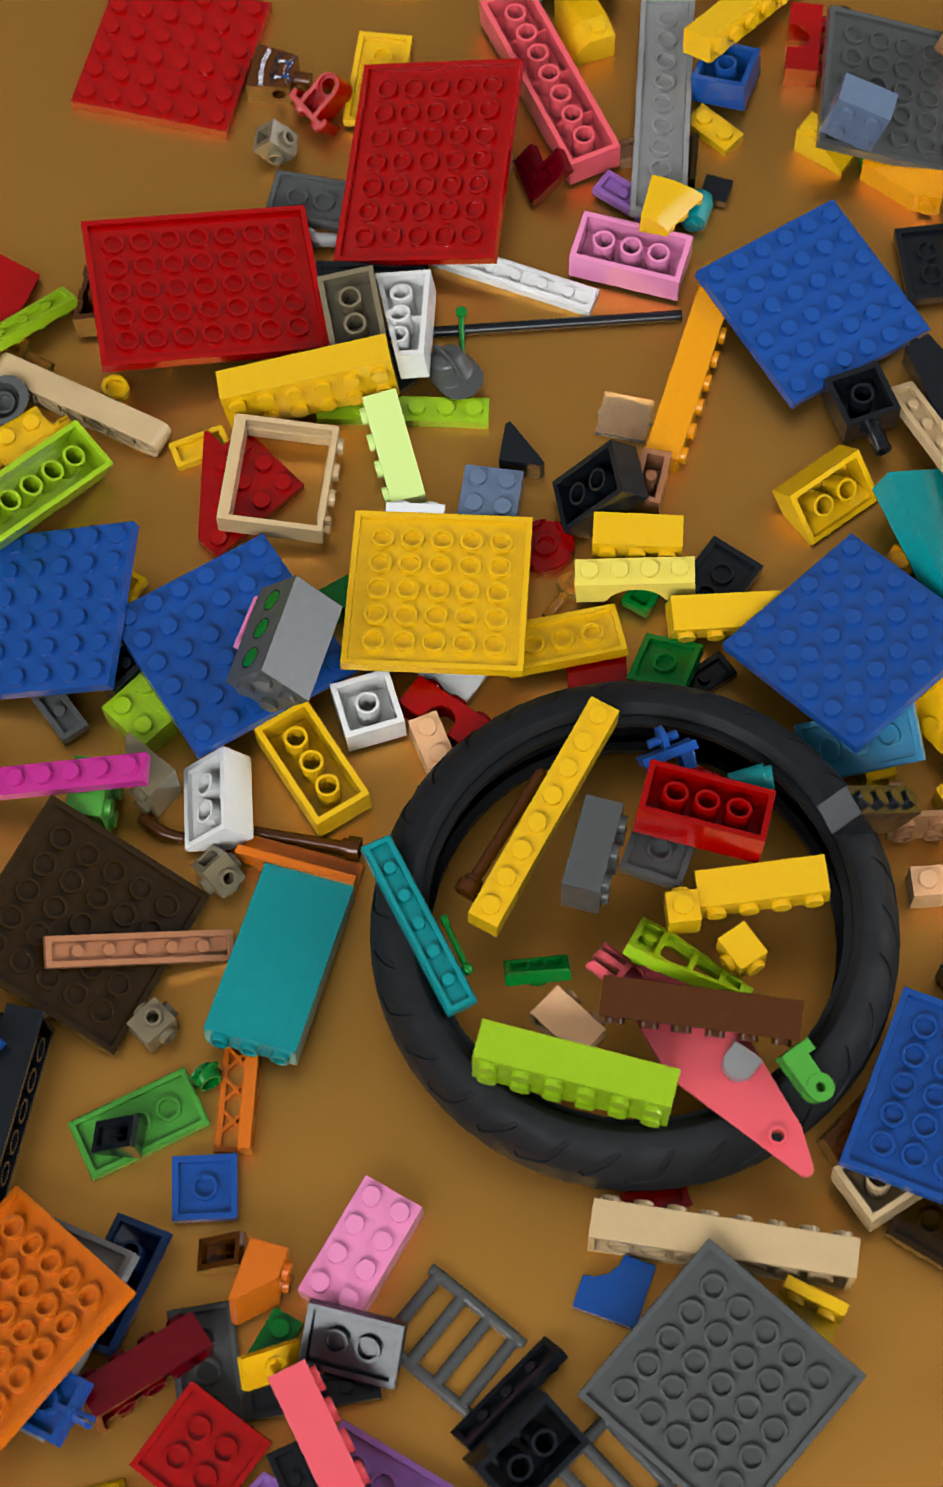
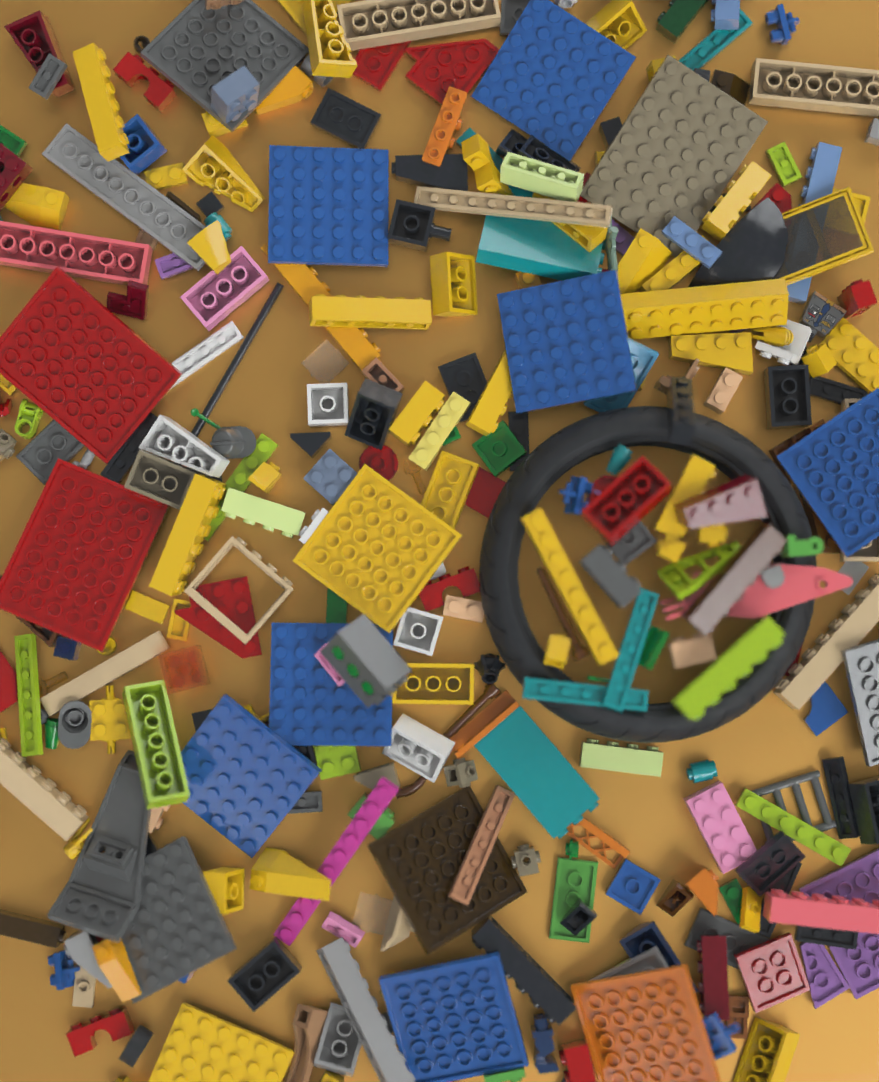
camera: 60 degrees left, 20 degrees up
none -> lime piece [15,399,44,439]
none -> clear blue brick [53,636,82,661]
none -> yellow tile [125,590,170,624]
none -> clear orange brick [158,645,211,694]
none -> yellow wedge [182,135,265,212]
none -> yellow slope [248,461,282,494]
none -> white brick [307,383,349,427]
none -> yellow brick [309,294,432,330]
none -> black rock [474,653,505,684]
none -> yellow brick [543,634,571,669]
none -> yellowish green brick [579,739,664,777]
none -> teal tile [602,588,660,712]
none -> wedge [673,475,768,529]
none -> teal brick [686,760,717,783]
none -> dark orange slope [726,996,749,1039]
none -> lime plate [735,788,851,867]
none -> white sticker [838,562,869,595]

